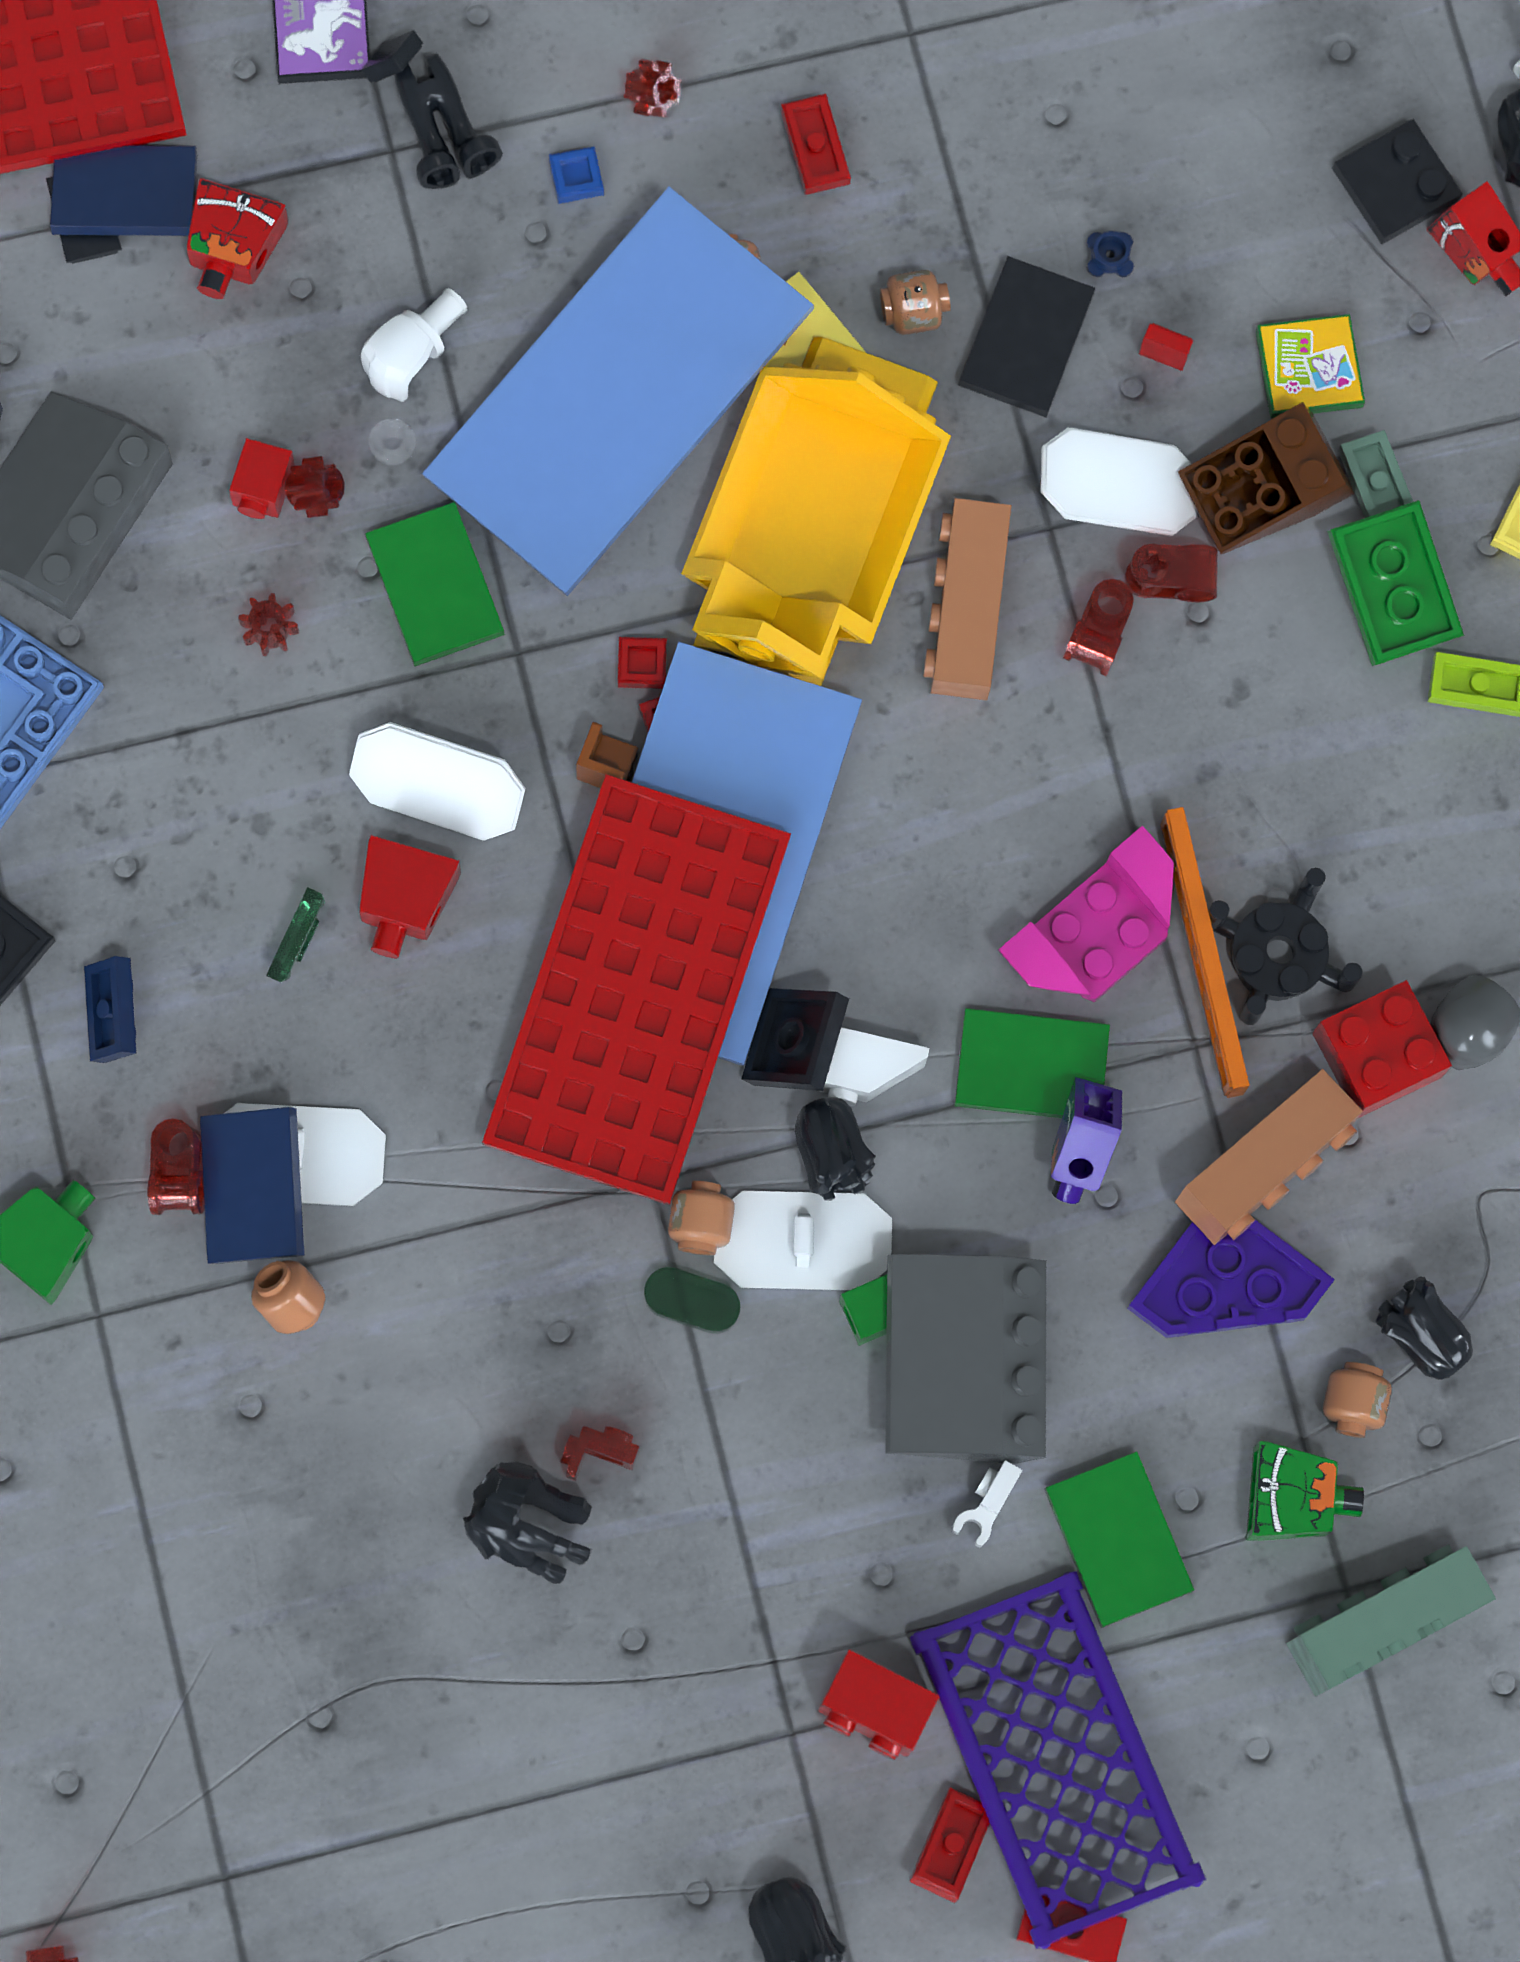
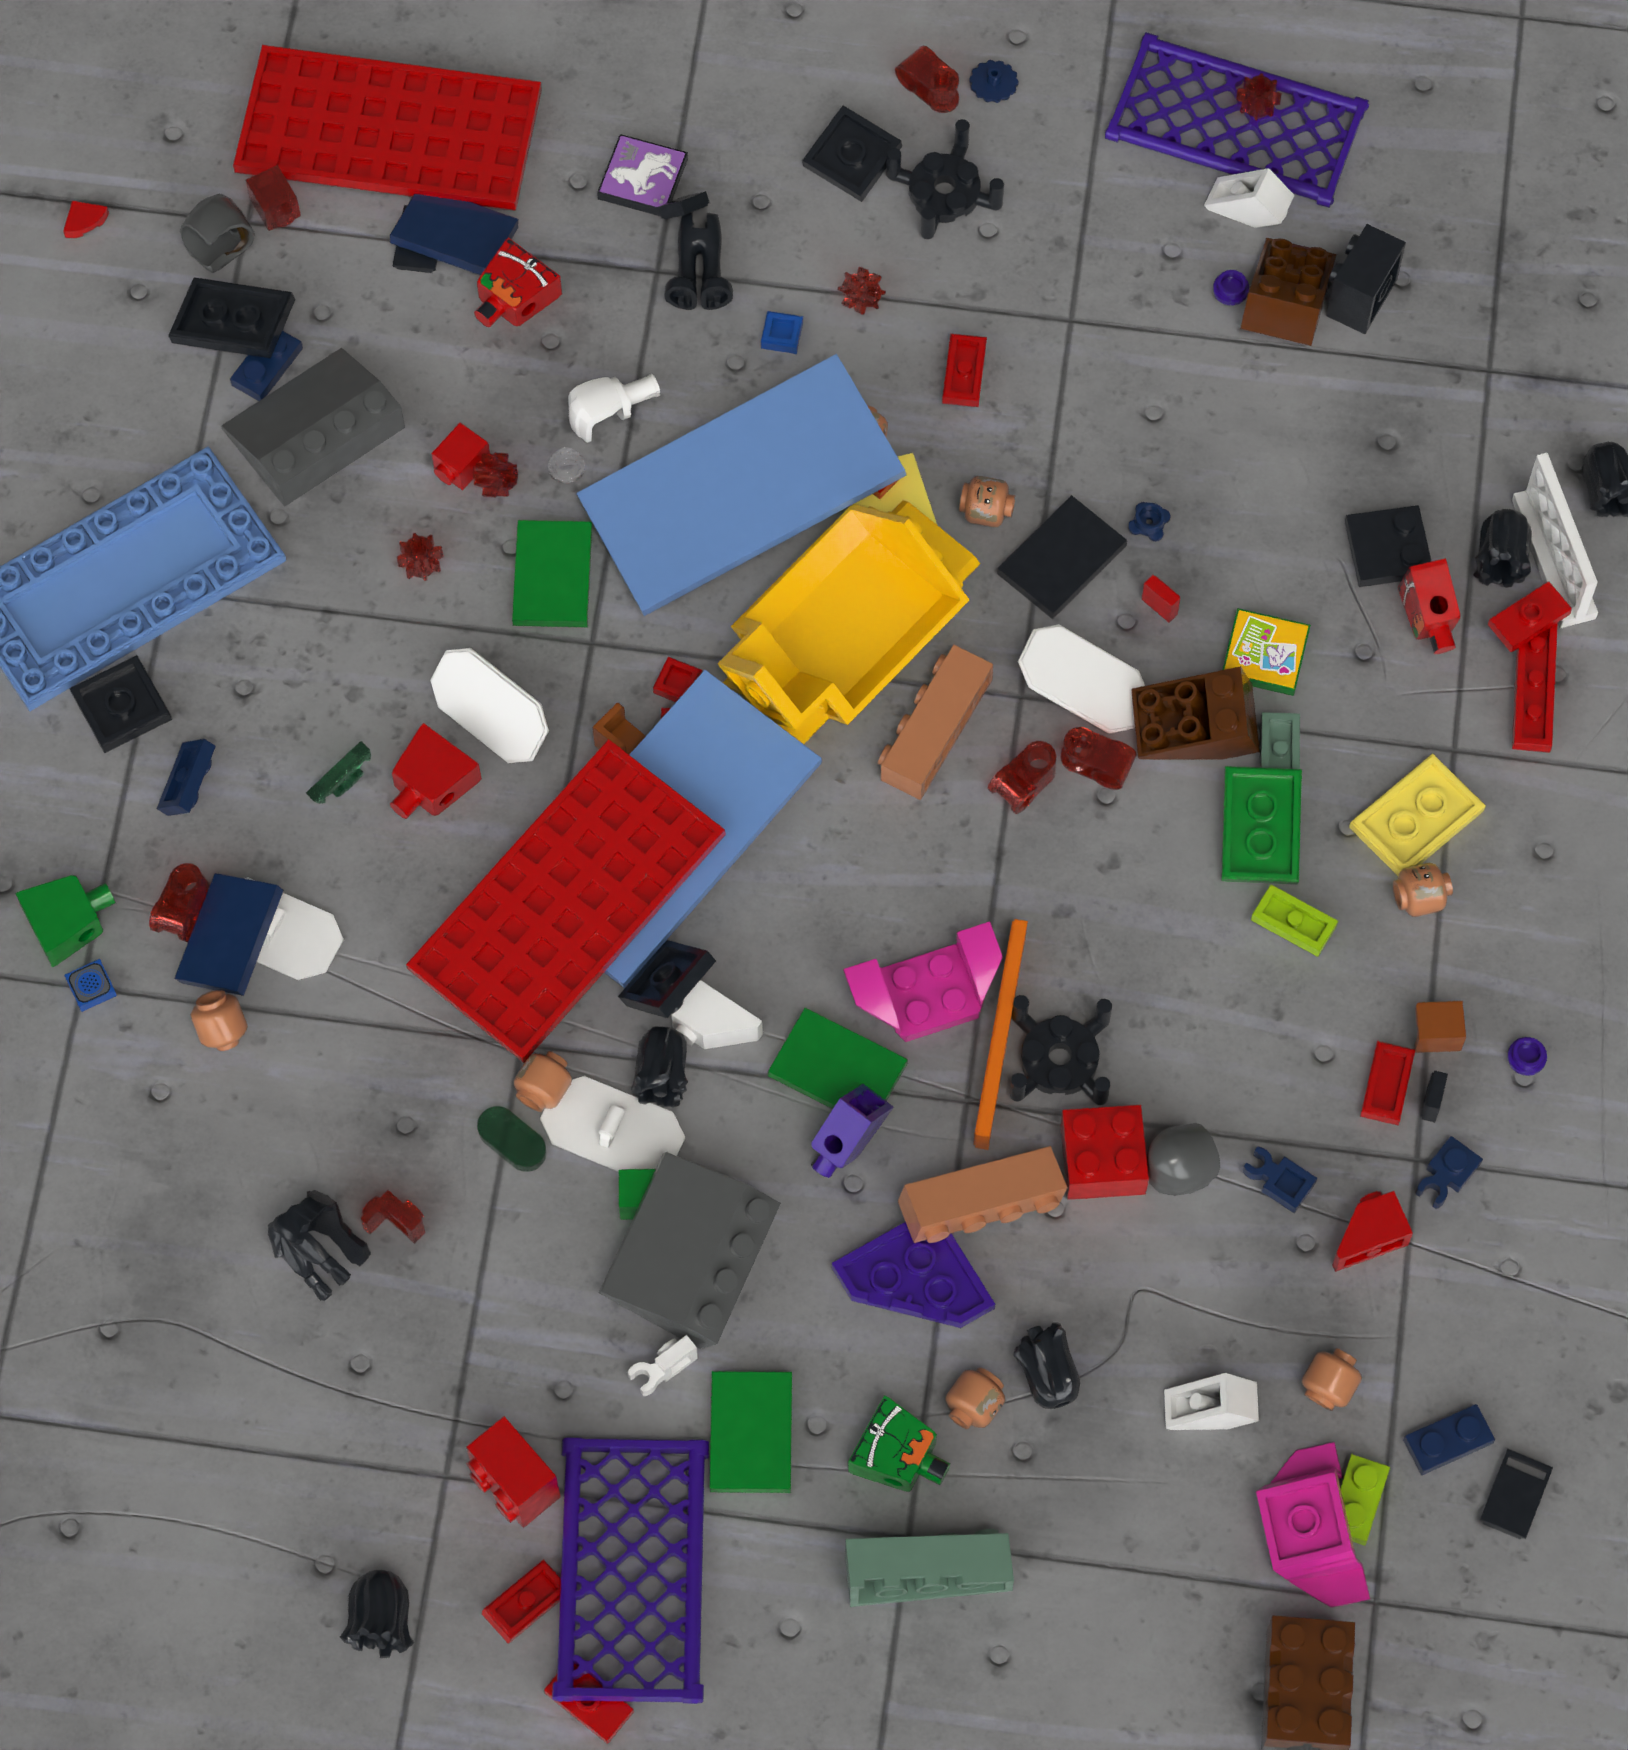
camera: 30 degrees right, 10 degrees down
none -> tile [64,959,117,1012]

